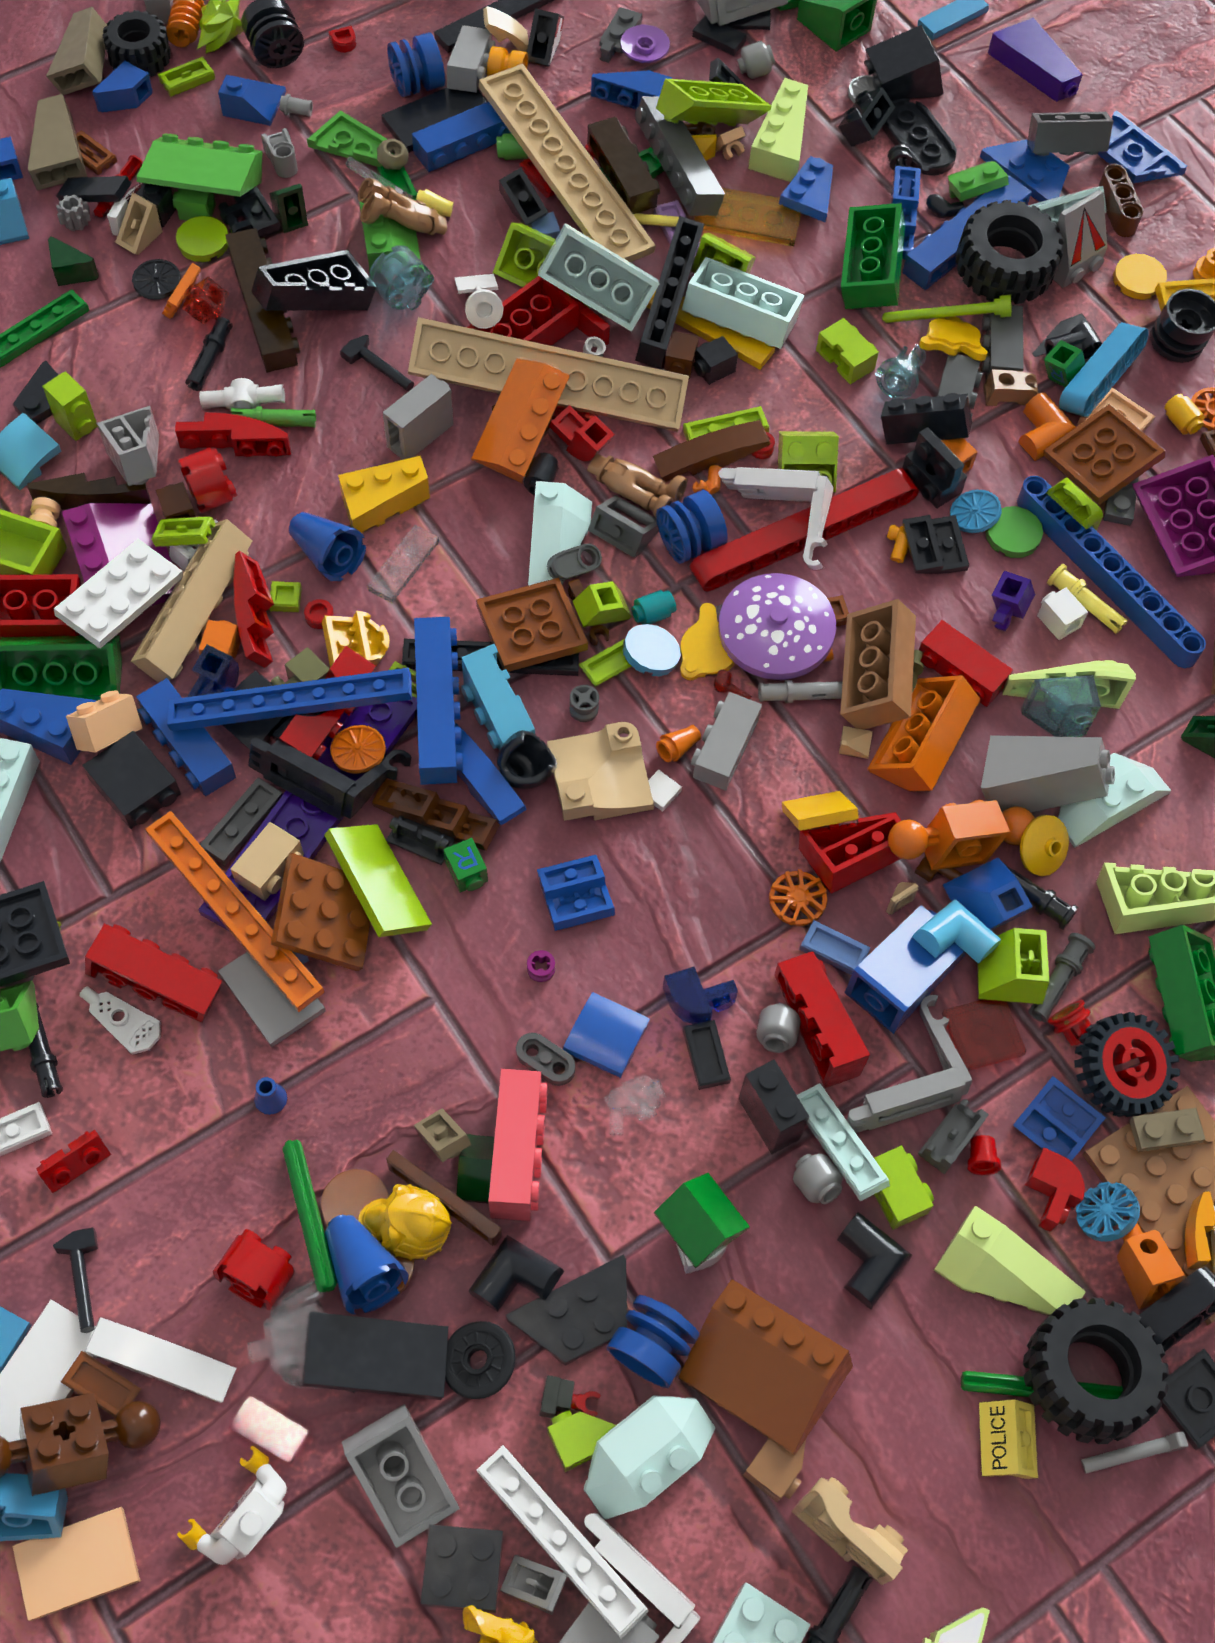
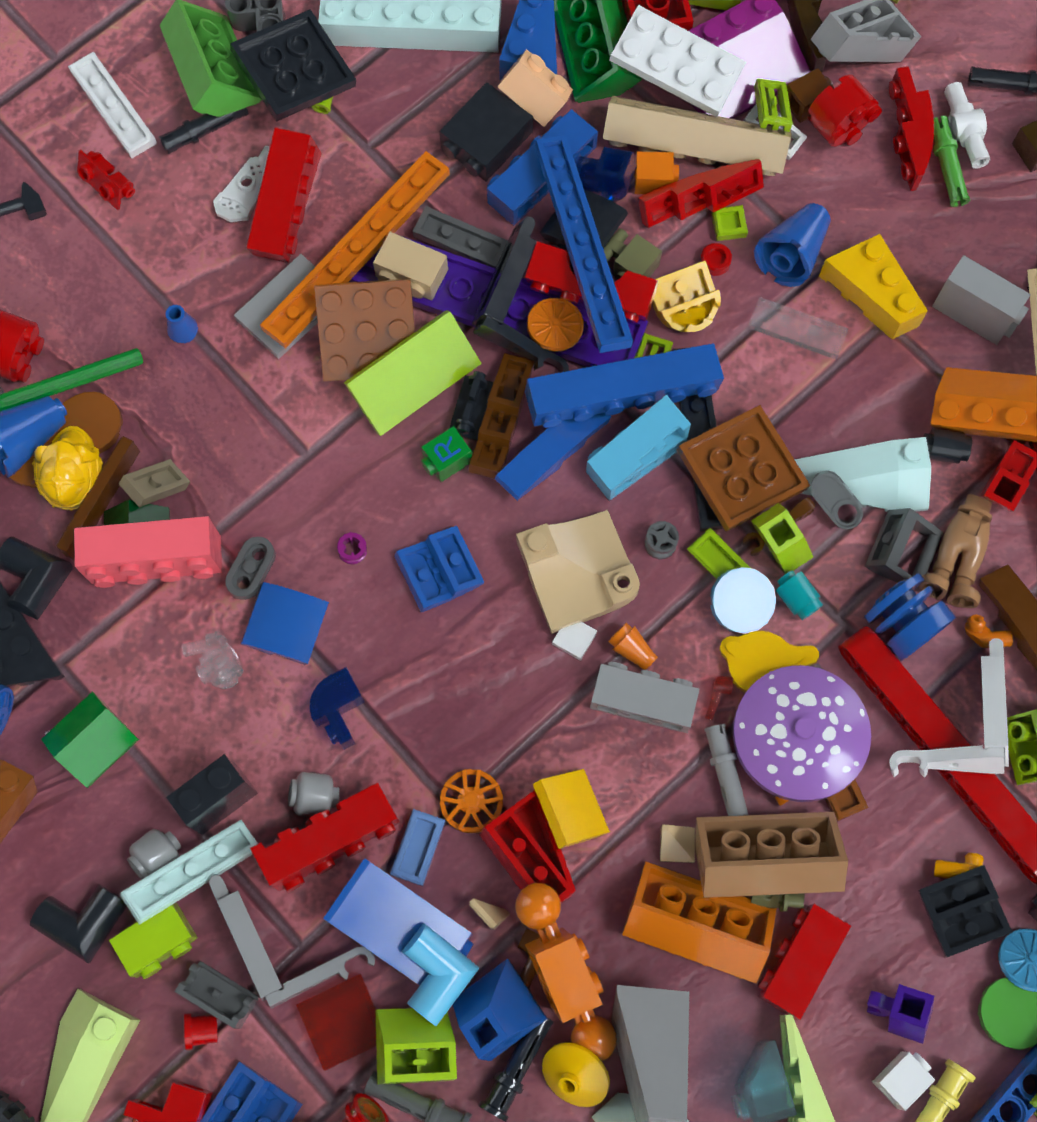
camera: 85 degrees right, 10 degrees up
black piece [497,730,557,789] -> none
black tile [683,1020,731,1090] -> none

